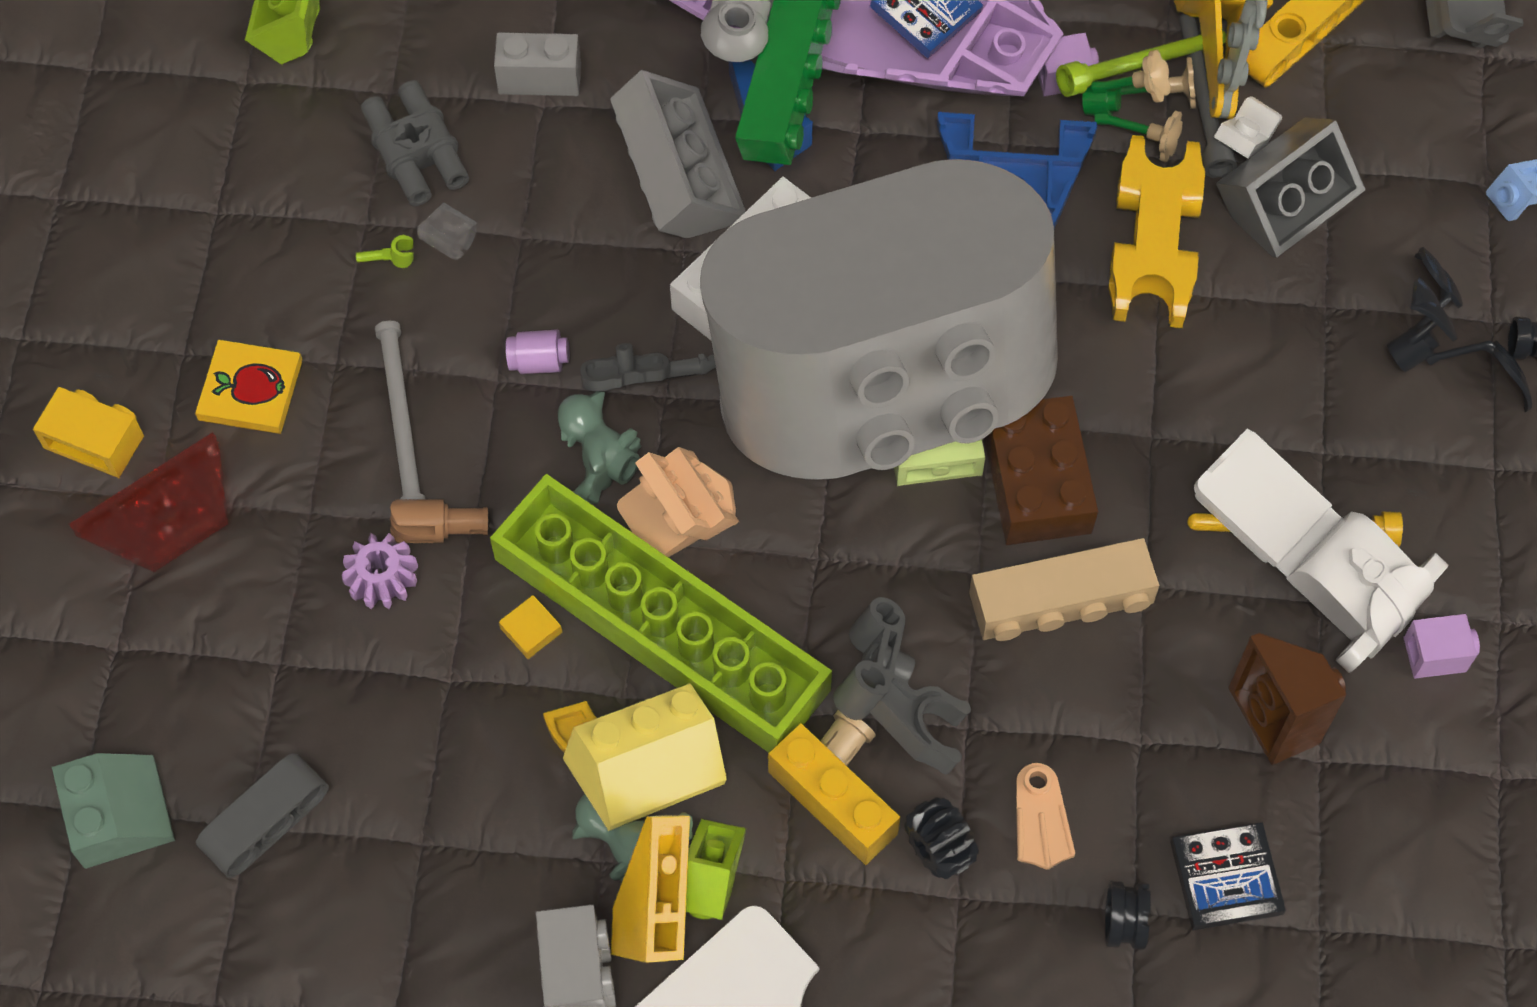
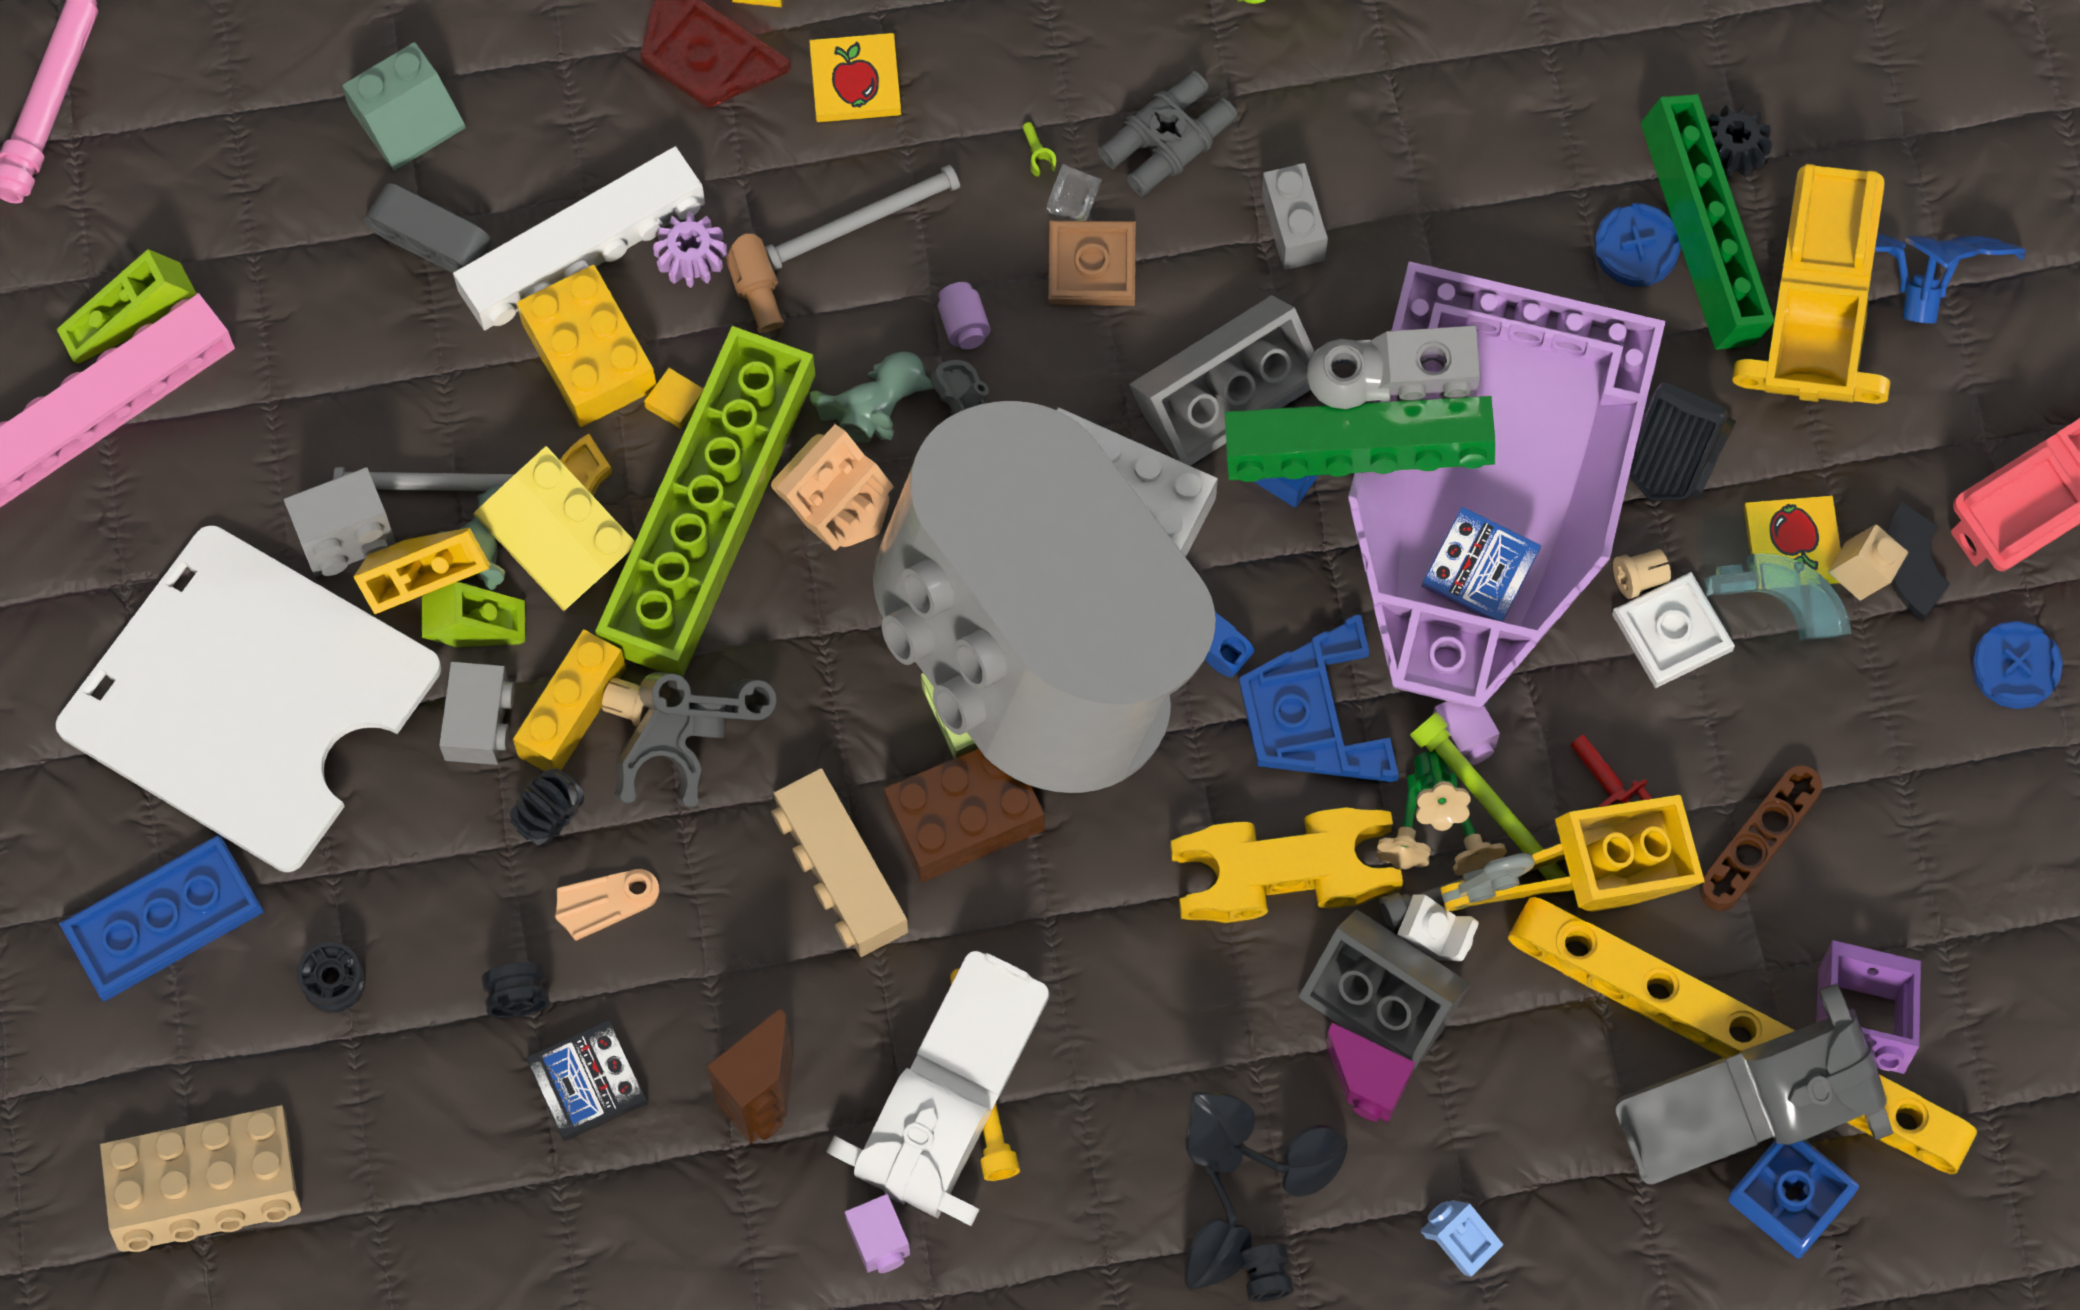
camera: 75 degrees right, 5 degrees up
none -> light grey bar [333,467,515,491]
none -> light grey piece [439,662,515,765]
none -> white brick [453,146,705,331]
none -> yellow brick [516,264,656,428]
none -> medium nougat tile [1049,220,1136,306]
none -> magenta slope [1326,1023,1415,1123]

